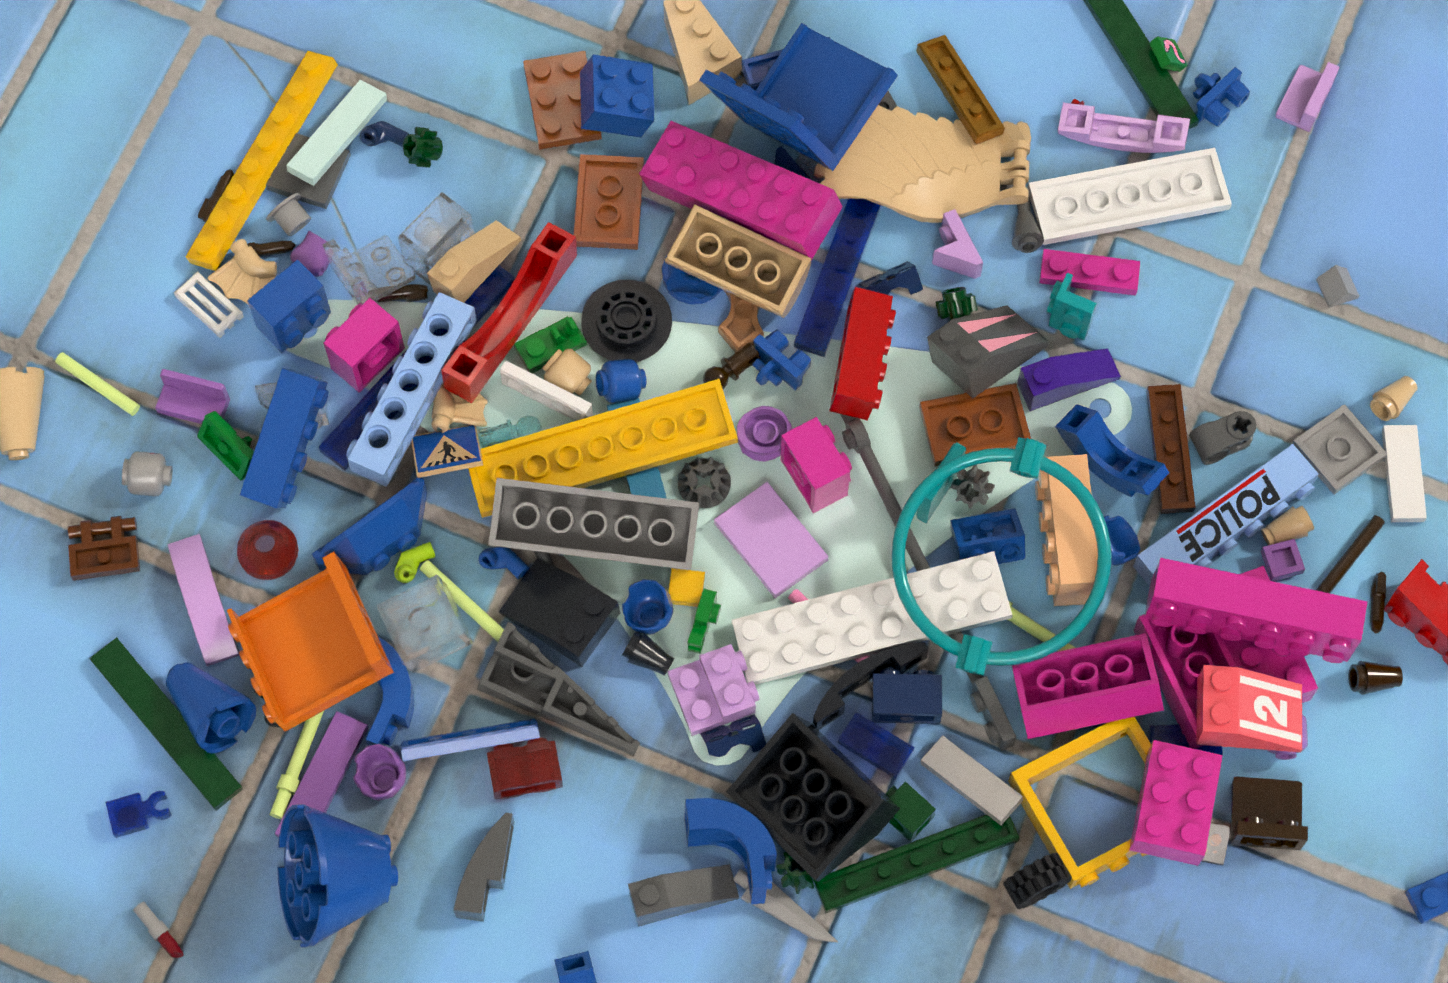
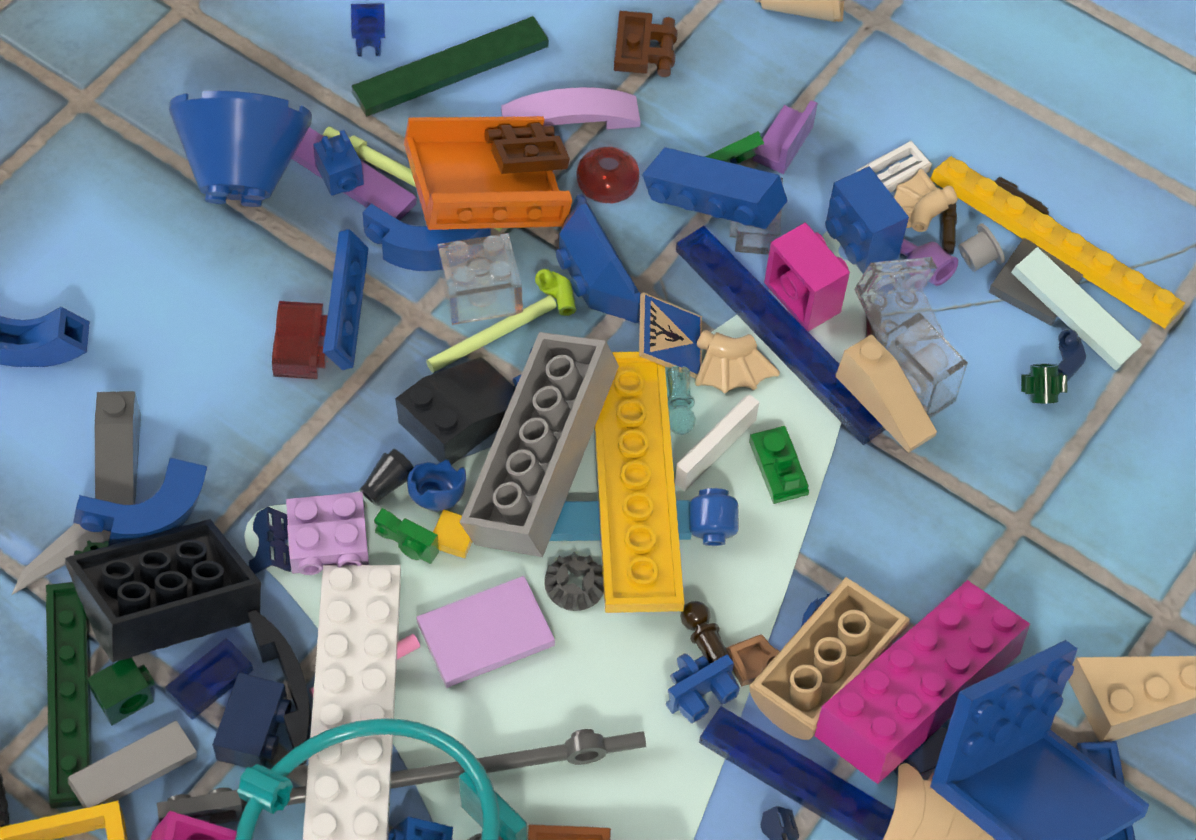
camera: 100 degrees right, 10 degrees down
yellowish green bar [55,352,140,416] -> none
light grey head [122,451,173,496] -> none
light grey piece [133,902,184,958] -> none
blue cone [166,662,256,754] -> none
light blue brick [346,292,477,487] -> none
medium lavender hair [353,744,406,801] -> none
red arch [441,222,577,403] -> none
dark grey slope [453,813,515,922] -> none
dark grey wedge [477,622,640,756] -> none
dark orange plate [523,51,602,150] -> none
tan head [542,349,592,396] -> none
dark orange plate [574,154,644,250] -> none
blue brick [580,54,654,138] -> none
black wheel [581,280,672,362] -> none
medium lavender piece [737,406,793,462] -> none
dark pink brick [780,417,852,514] -> none
red brick [829,287,896,421] -> none
none -> blue brick [313,130,364,196]
none -> reddish brown plate [485,123,570,174]

